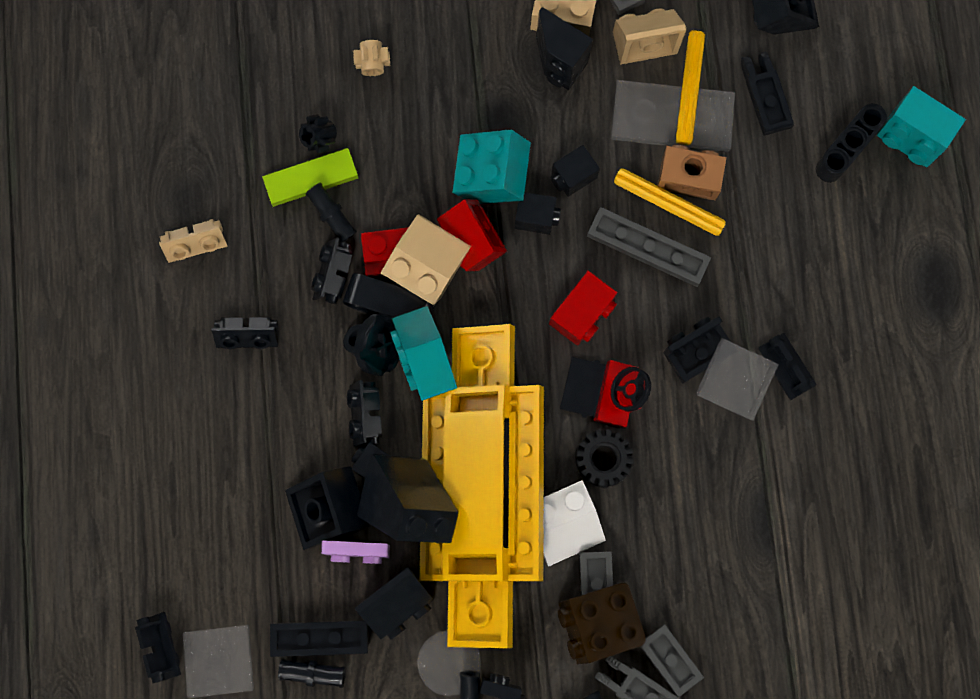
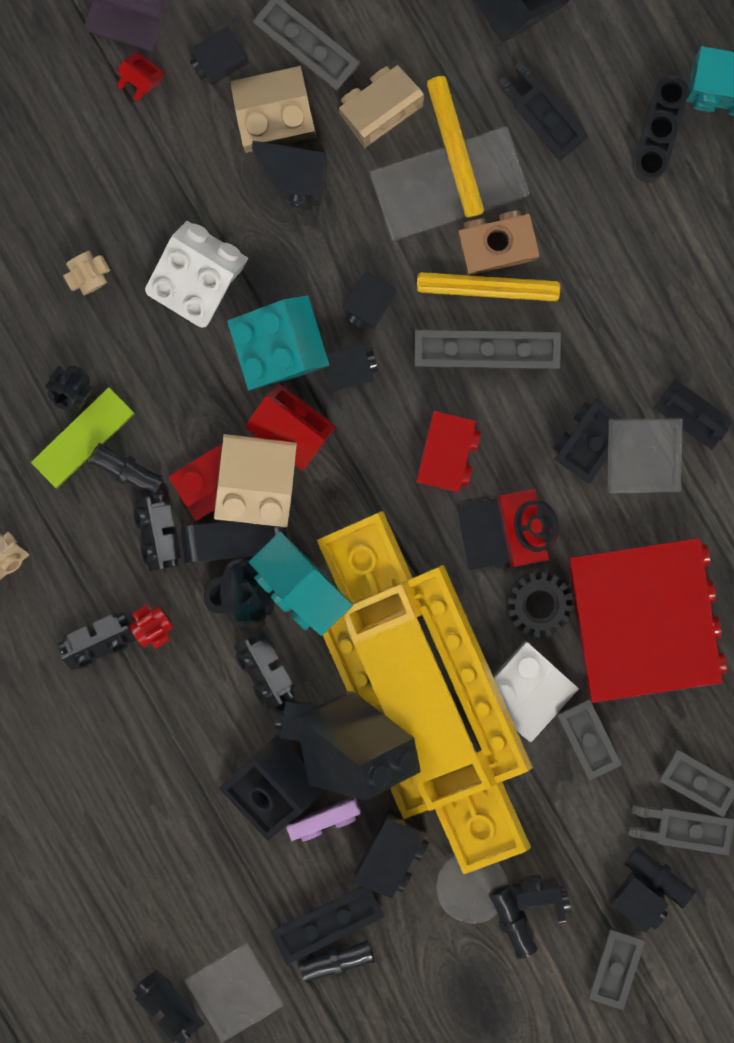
camera: 20 degrees left, 10 degrees up
dark brown bracket [558,583,646,665] -> none
none -> red gear [129,604,174,649]
none -> white bracket [145,221,248,328]
none -> red panel [568,538,727,703]

